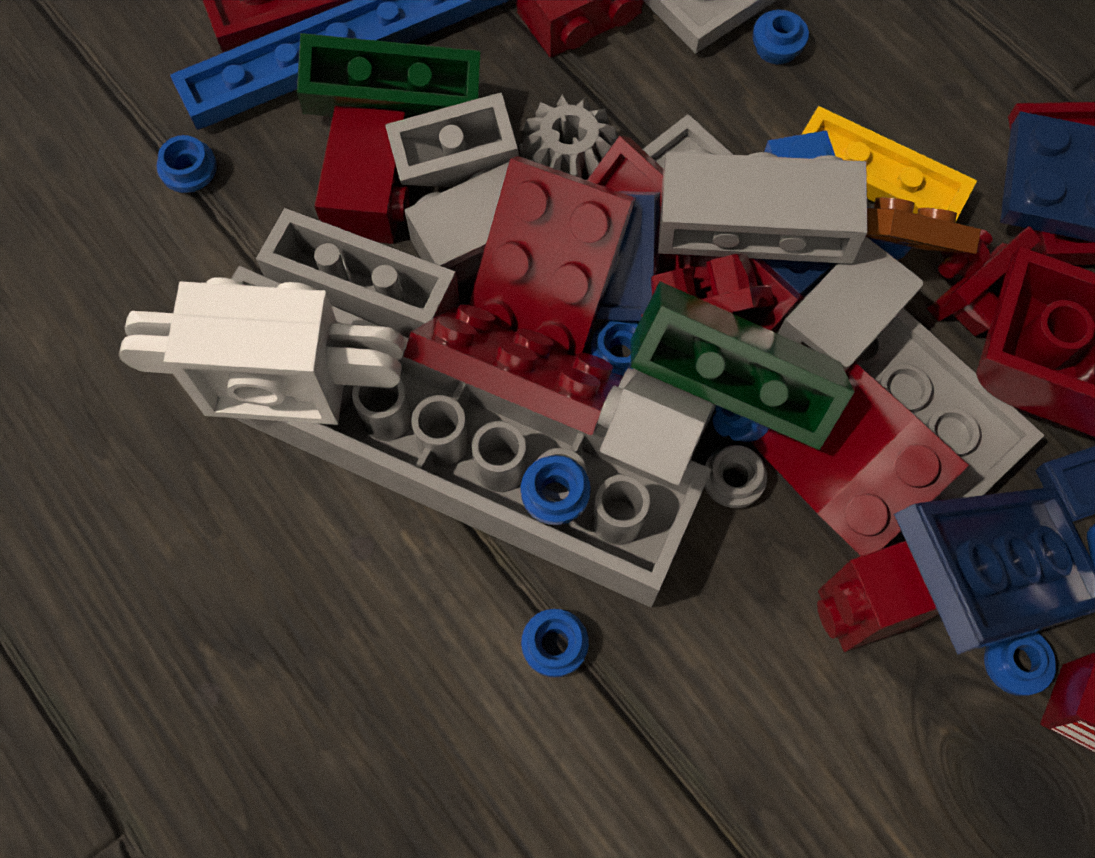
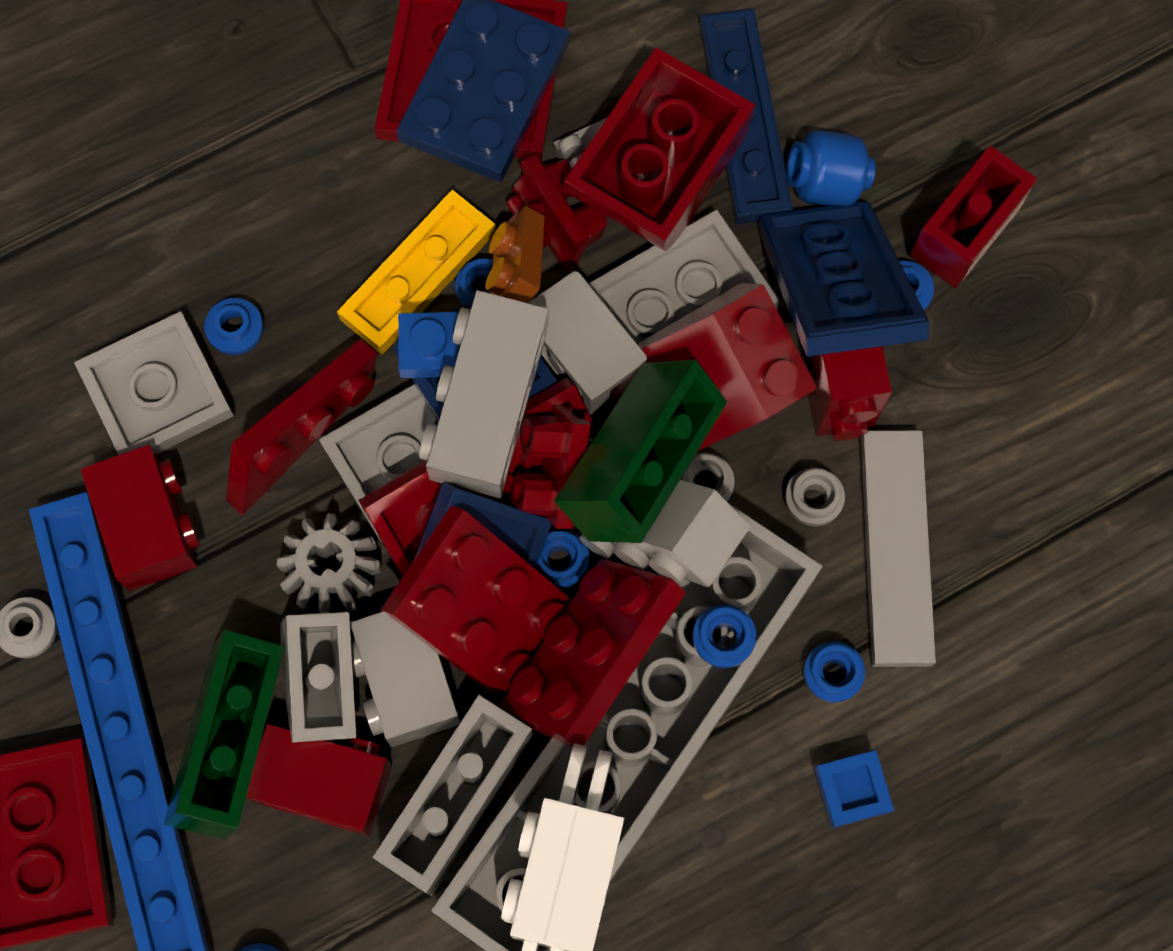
camera: 80 degrees left, 5 degrees up
none -> dark red wing [226,339,378,516]
none -> light grey plate [785,467,845,527]
none -> blue plate [814,750,894,829]
none -> light grey tile [861,431,936,667]

